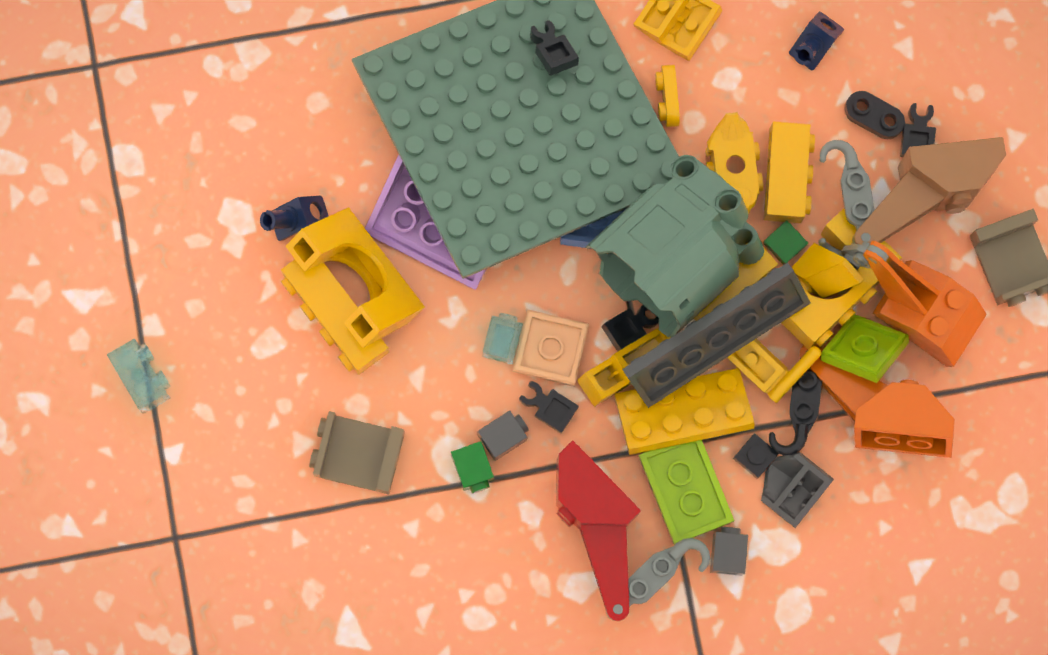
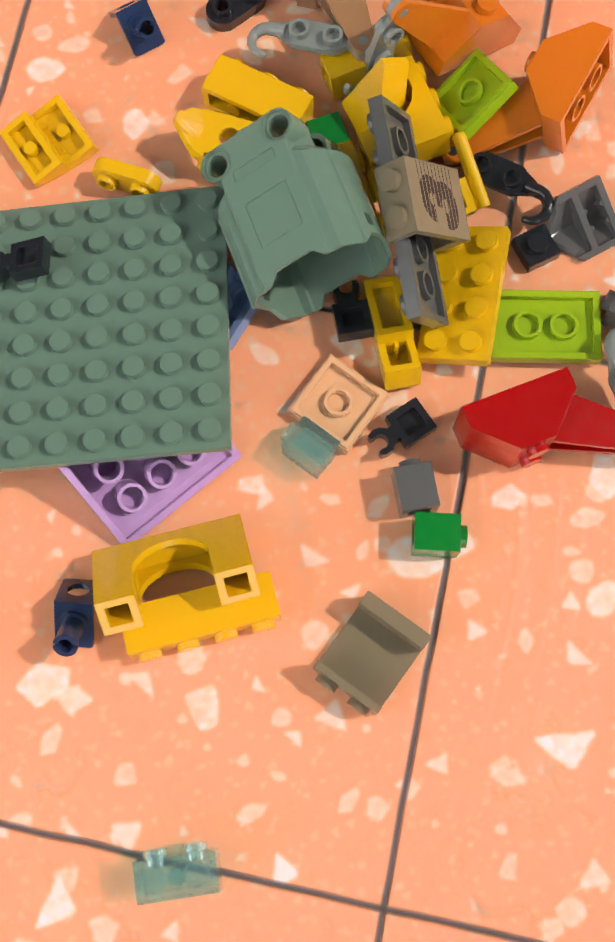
camera: 60 degrees left, 5 degrees down
none -> dark tan panel [374,155,471,252]

